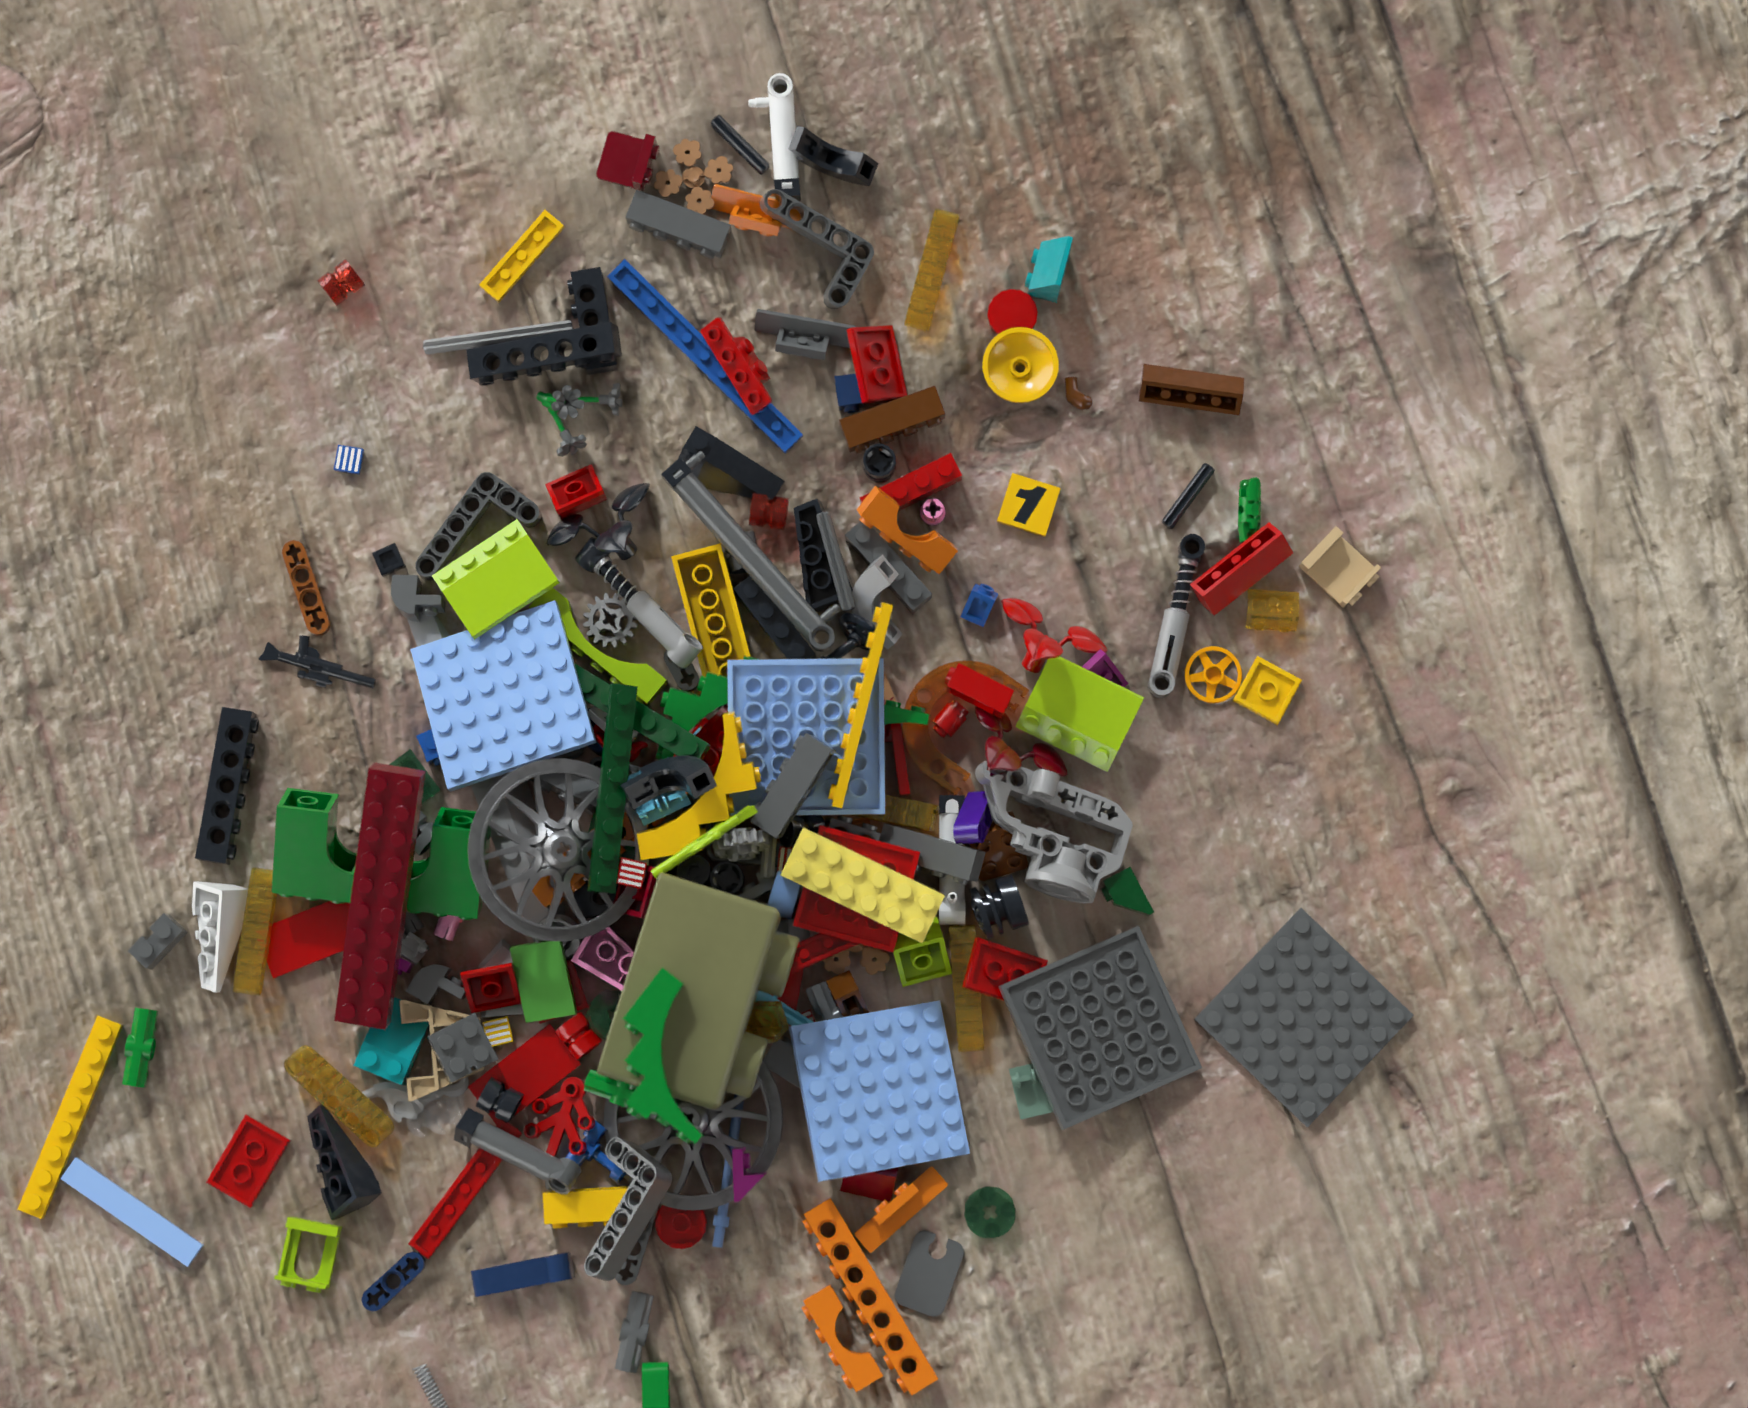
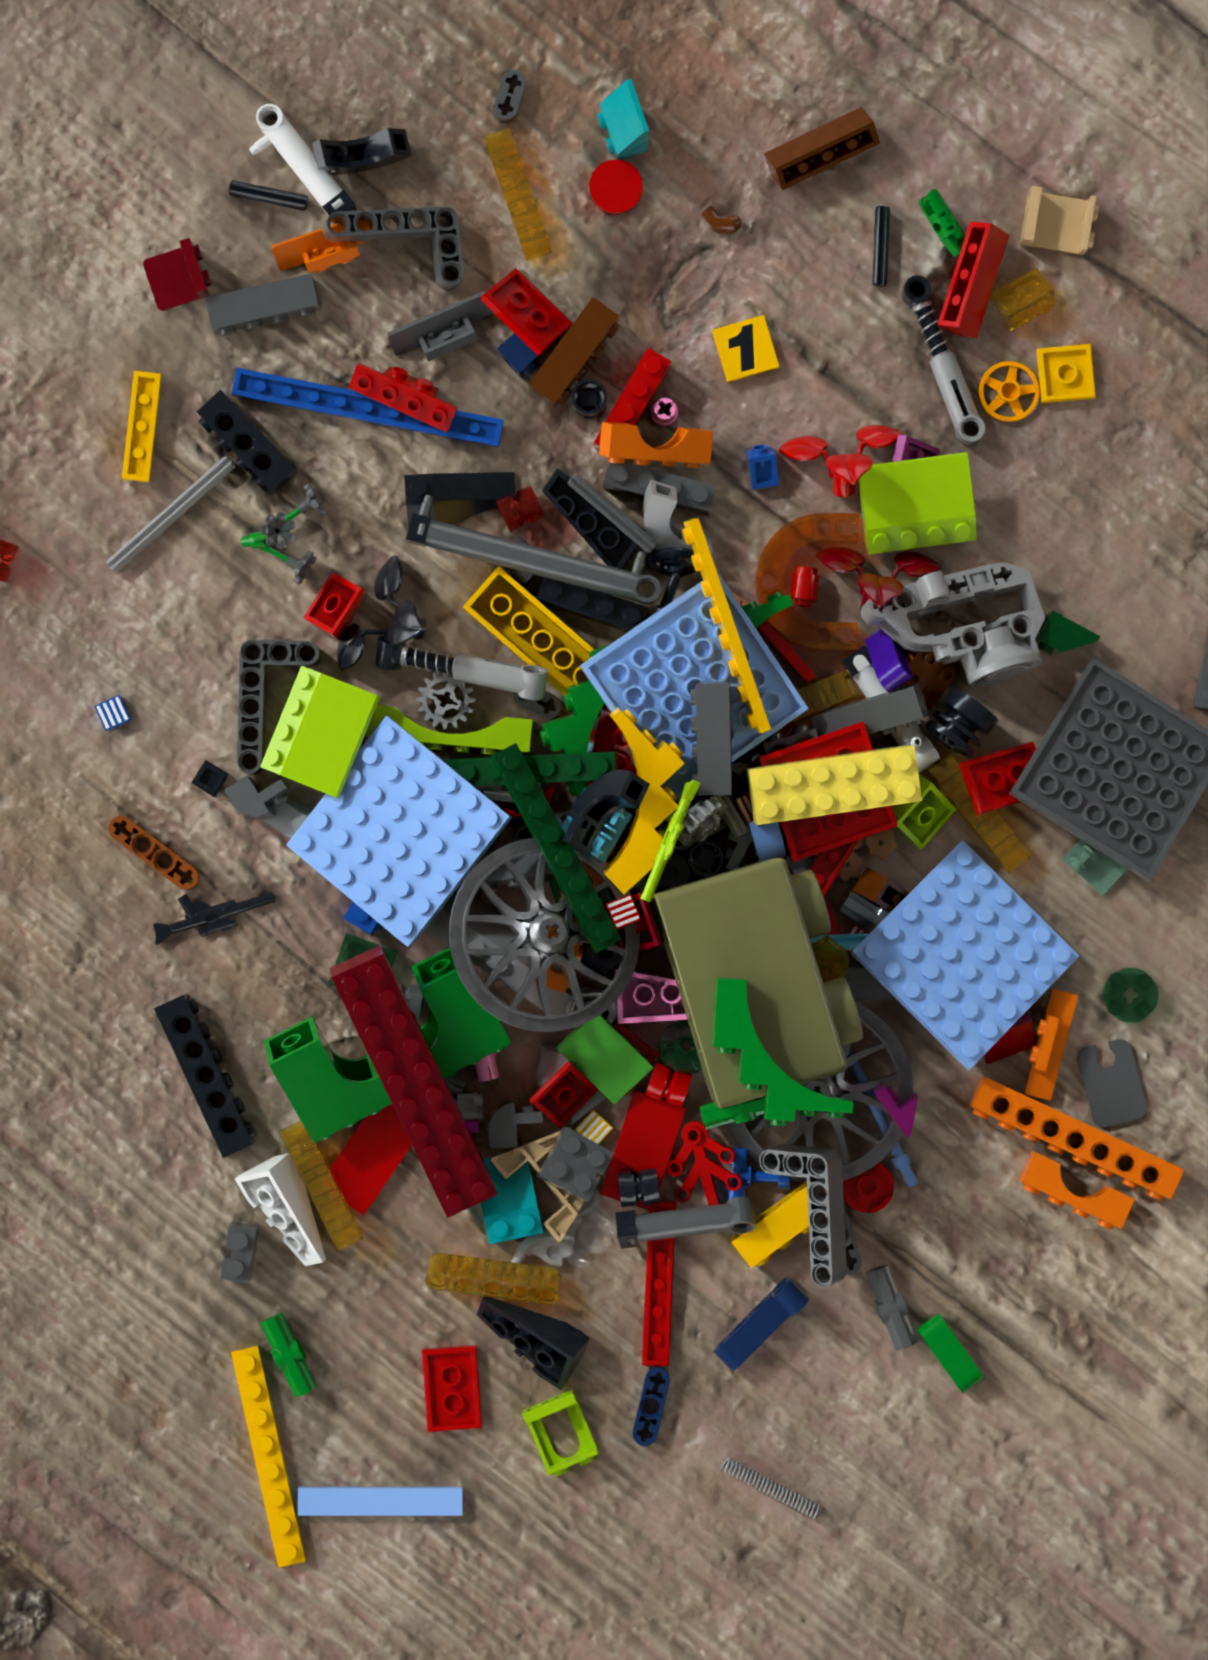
camera: 40 degrees left, 5 degrees up
black brick [466,322,622,386] -> none
medium nougat plant [654,139,733,215] -> none
red window [944,663,1015,719] -> none
yellow dish [982,327,1059,403] -> none
none -> dark grey beam [494,70,526,123]

